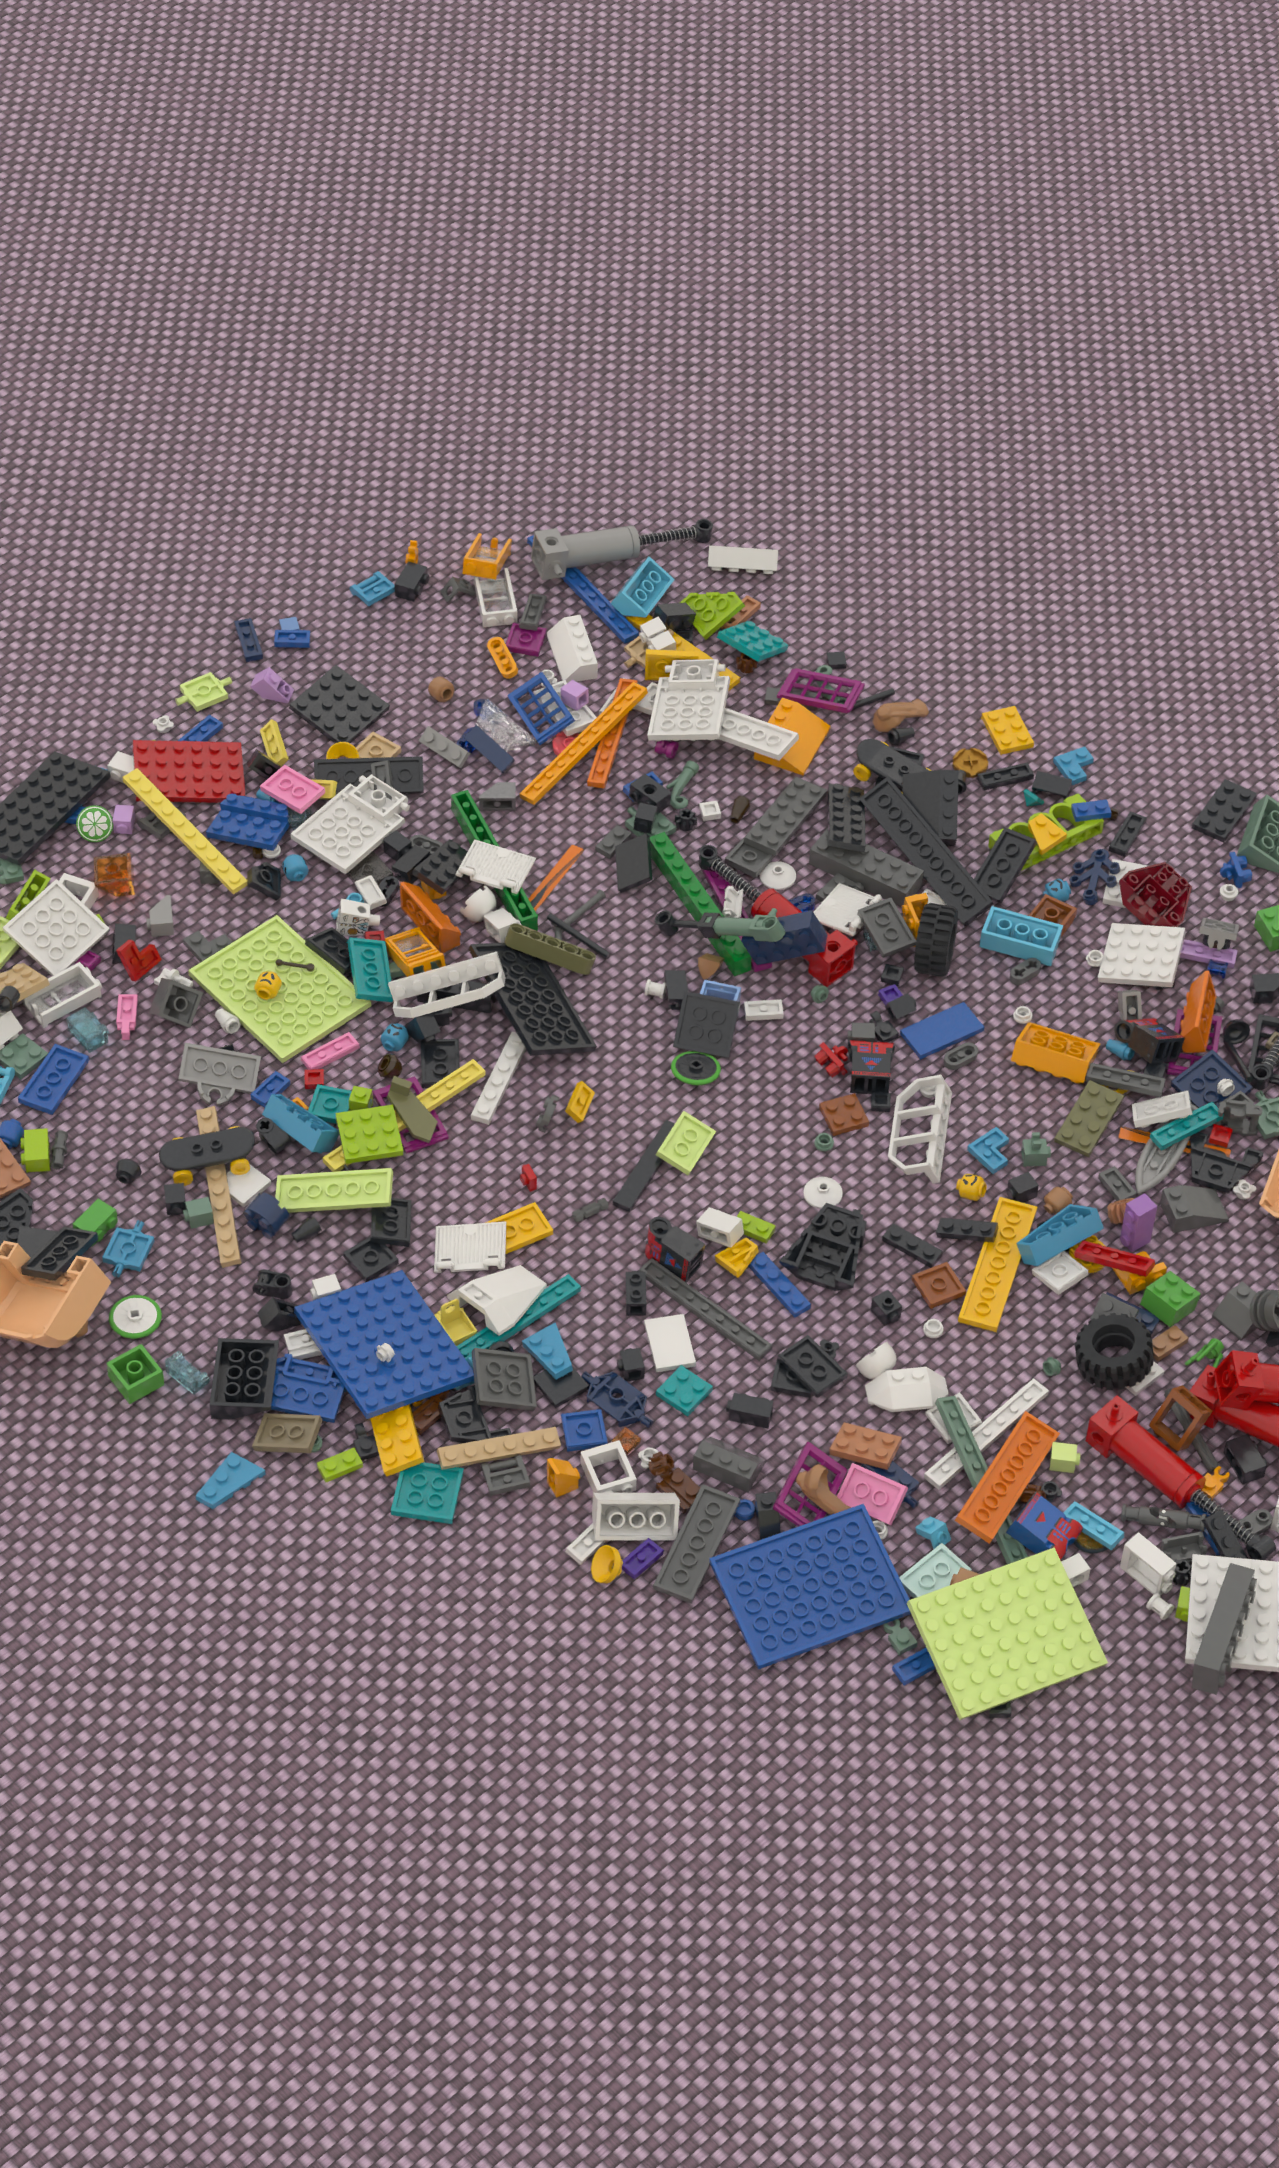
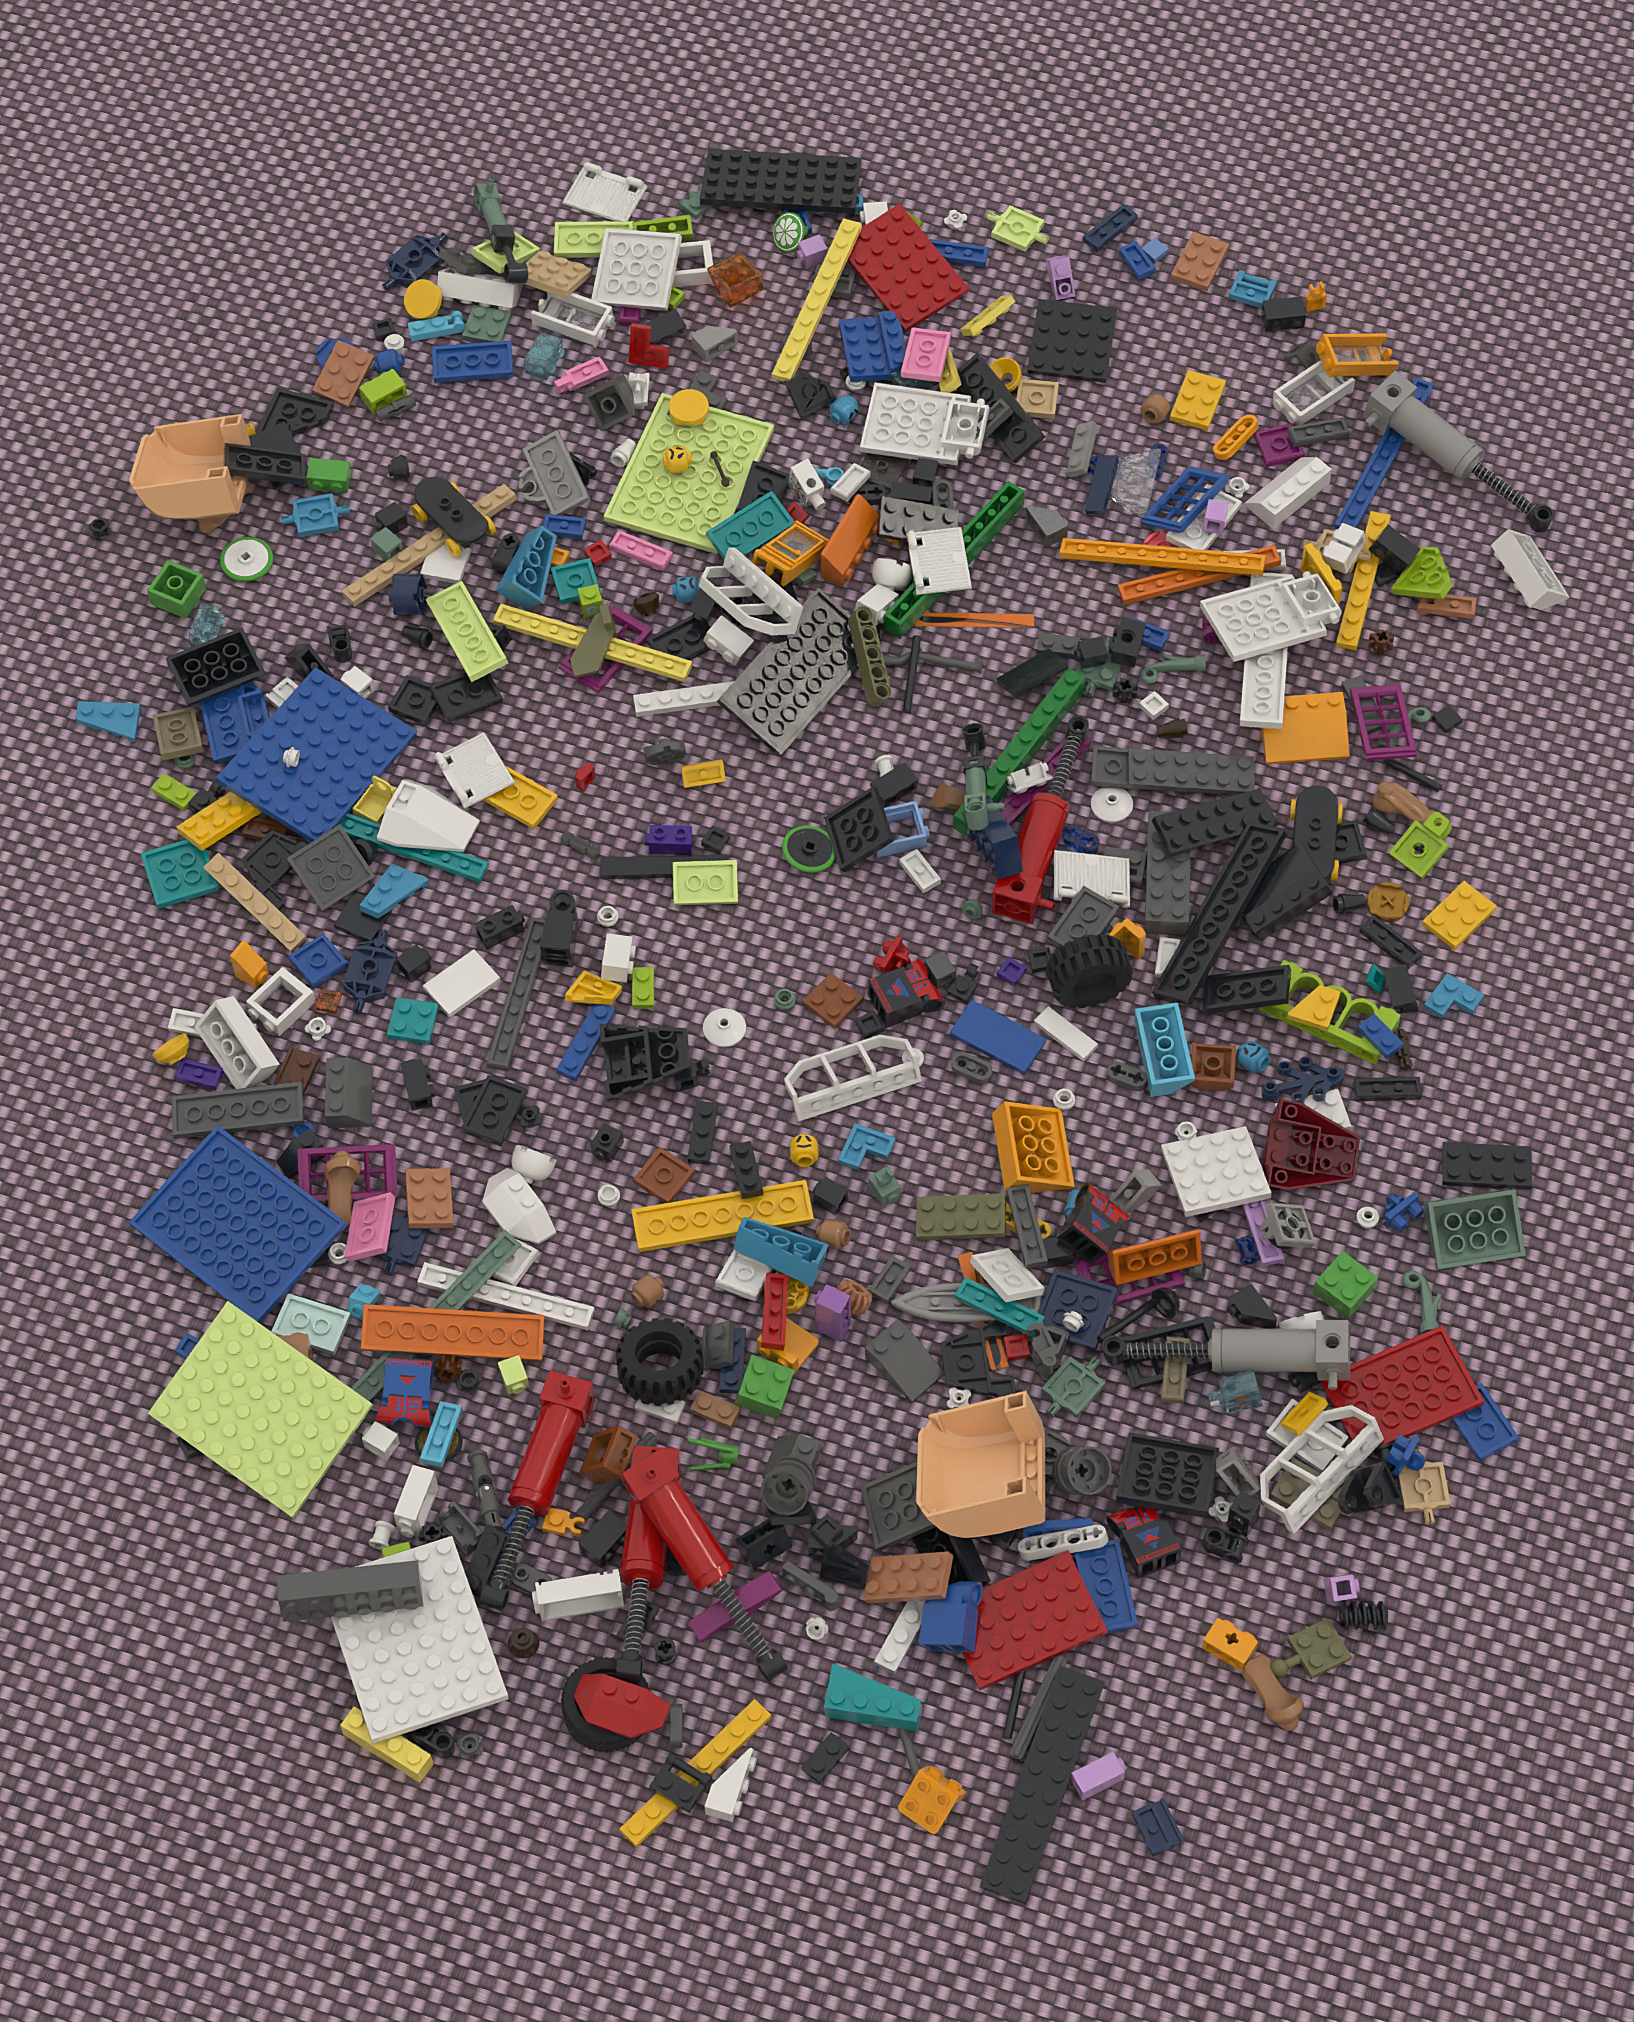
camera: 65 degrees right, 10 degrees up
black slope [246,749,281,779] -> none
lime plate [335,1105,403,1164] -> none
dark grey plate [481,1455,530,1496] -> none
medium azure slope [610,557,675,618] -> none
reddish brown gear [648,1451,674,1479] -> none
teal plate [717,621,789,662] -> none
black brick [885,993,917,1023] -> none
none -> black plate [89,518,112,539]
none -> white plate [597,906,619,927]
none -> medium nougat head [631,1275,665,1308]
none -> dark purple brick [645,825,693,855]
none -> yellow tile [669,389,709,425]
none -> black plate [701,826,730,854]
none -> white brick [703,615,754,666]
none -> white tile [1034,1006,1098,1062]
none -> yellow plate [1170,370,1226,431]
none -> nougat plate [1171,232,1229,291]
none -> lime plate [1389,812,1452,880]

